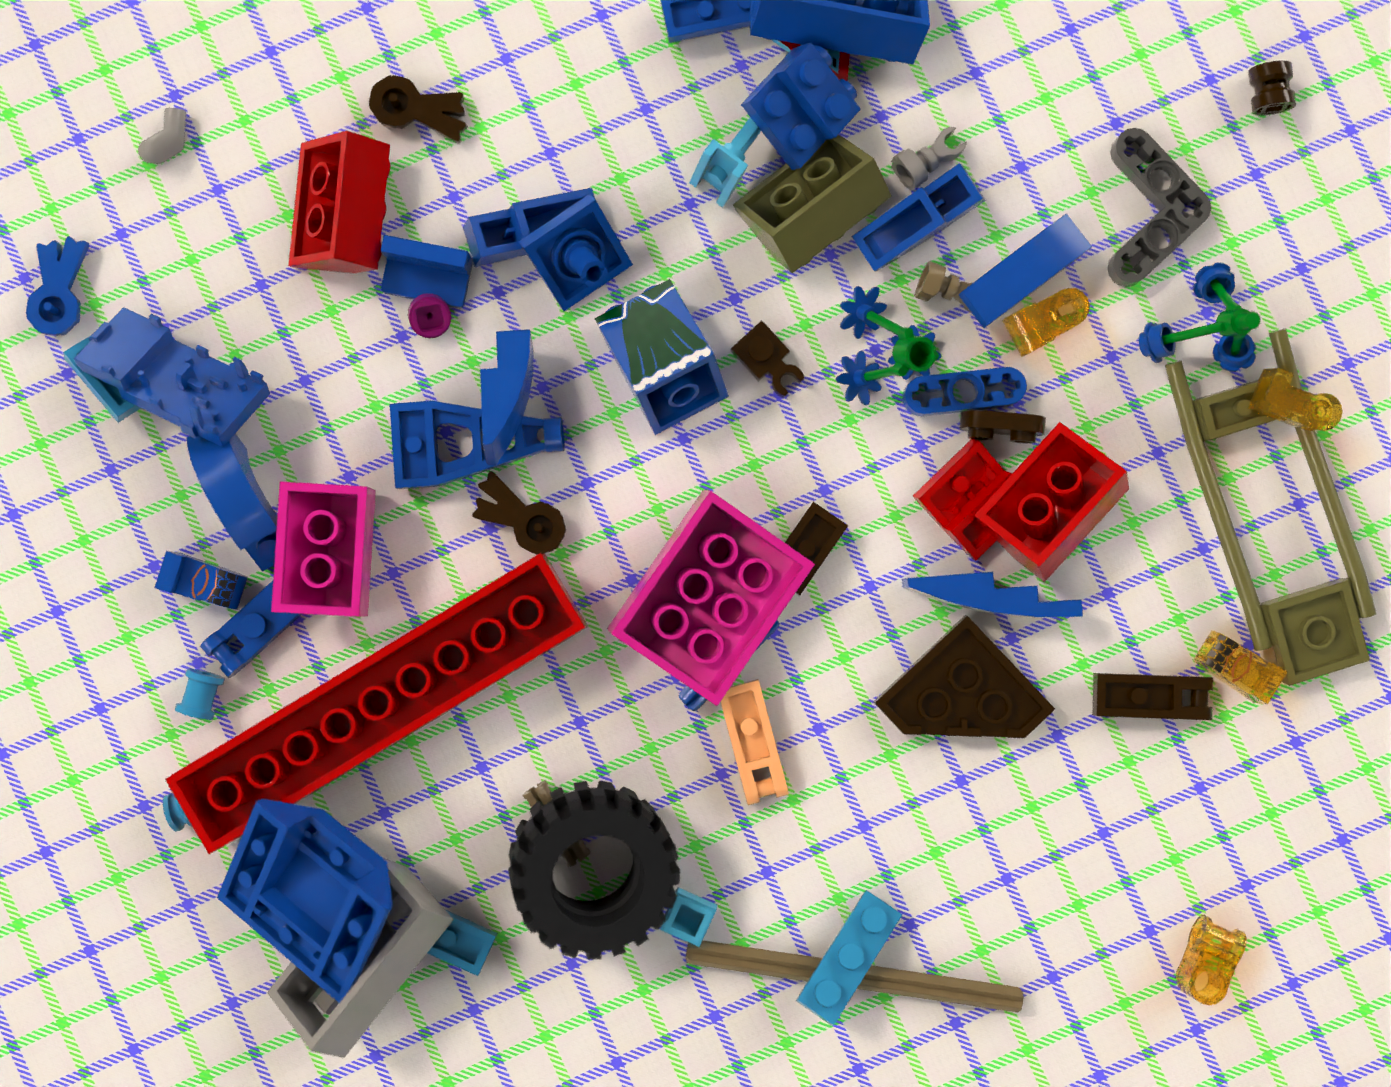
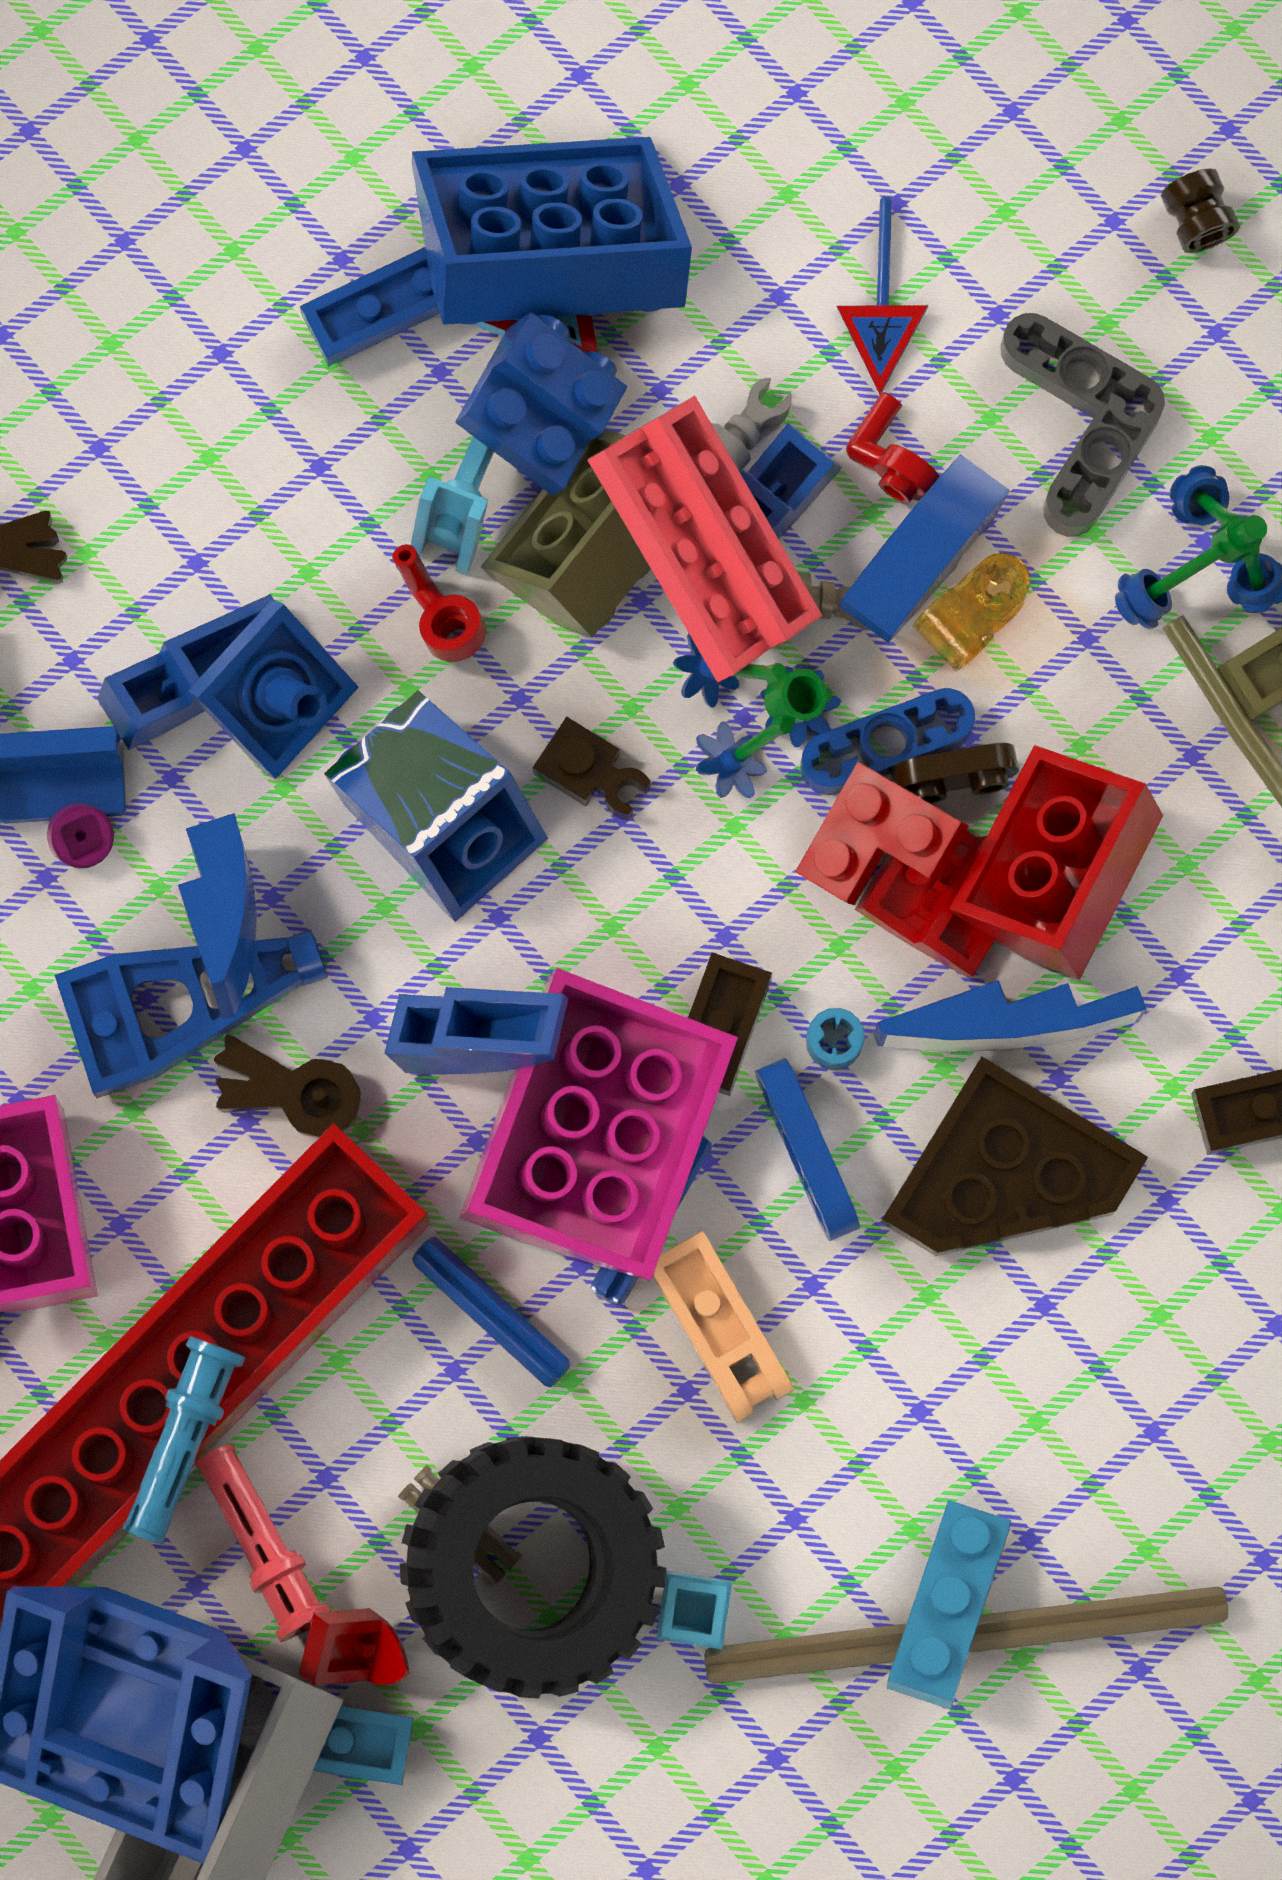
camera: 10 degrees left, 10 degrees down
none -> dark azure pin [123,1336,245,1544]
none -> coral pin [195,1443,331,1643]
none -> red plate [299,1608,410,1686]
none -> blue slope [384,987,568,1075]
none -> red plate [392,544,486,662]
none -> blue axle [412,1237,570,1387]
none -> coral brick [588,395,823,682]
none -> blue beam [755,1058,860,1241]
none -> plate [795,762,969,905]
none -> dark azure bush [806,1008,865,1070]
none -> piece [837,196,928,395]
none -> red plate [846,392,940,504]

